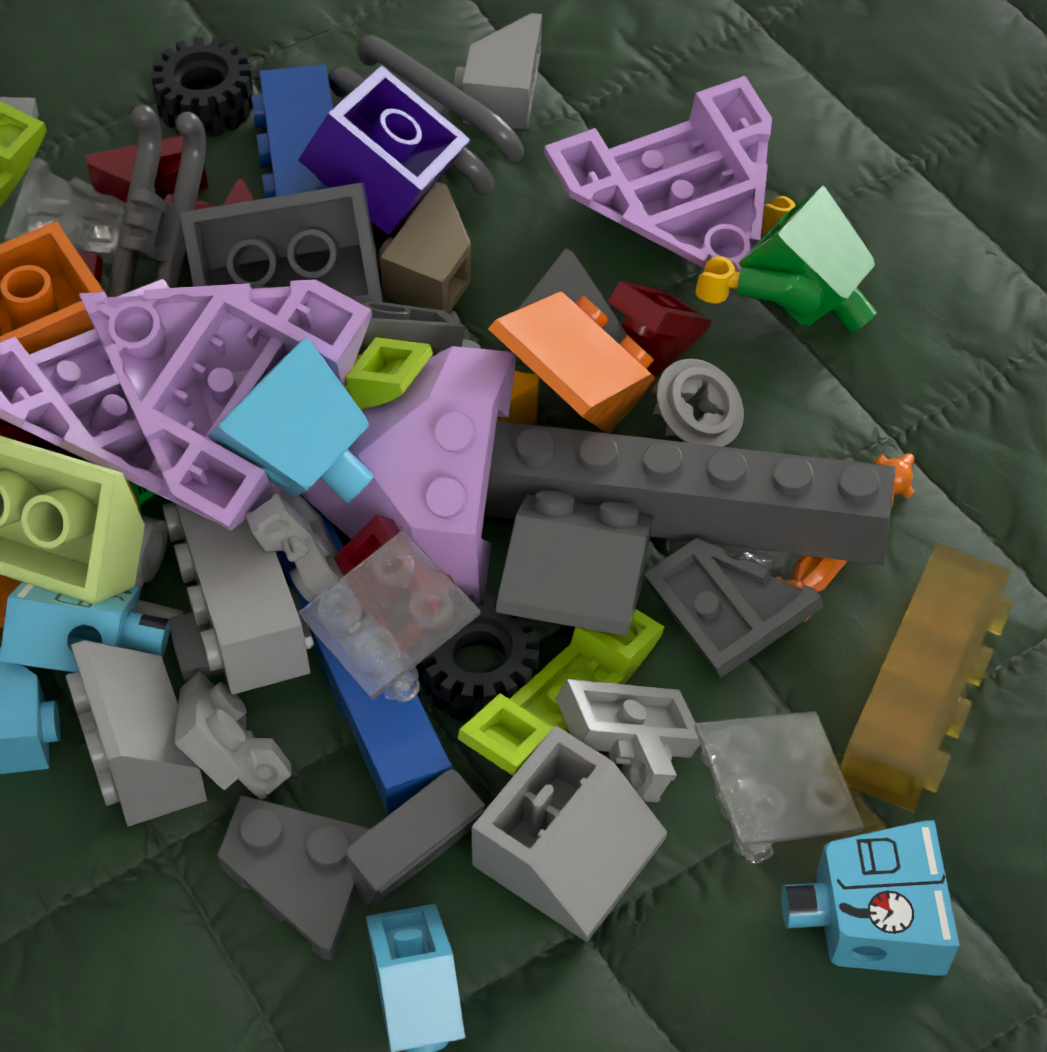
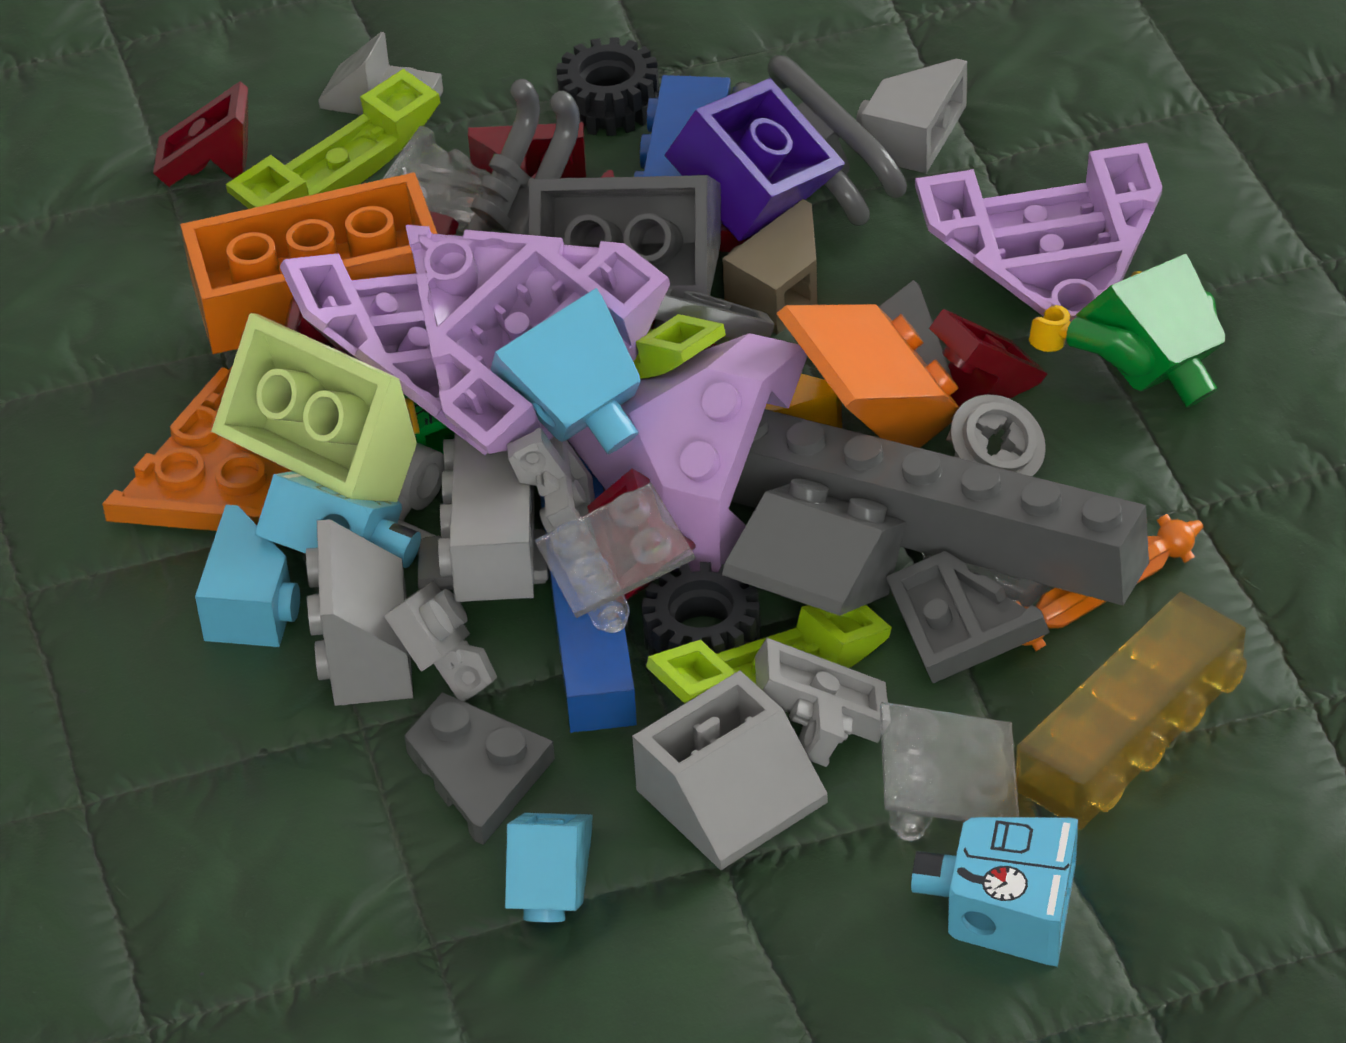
camera: 20 degrees right, 10 degrees down
dark grey slope [345,769,486,908] -> none

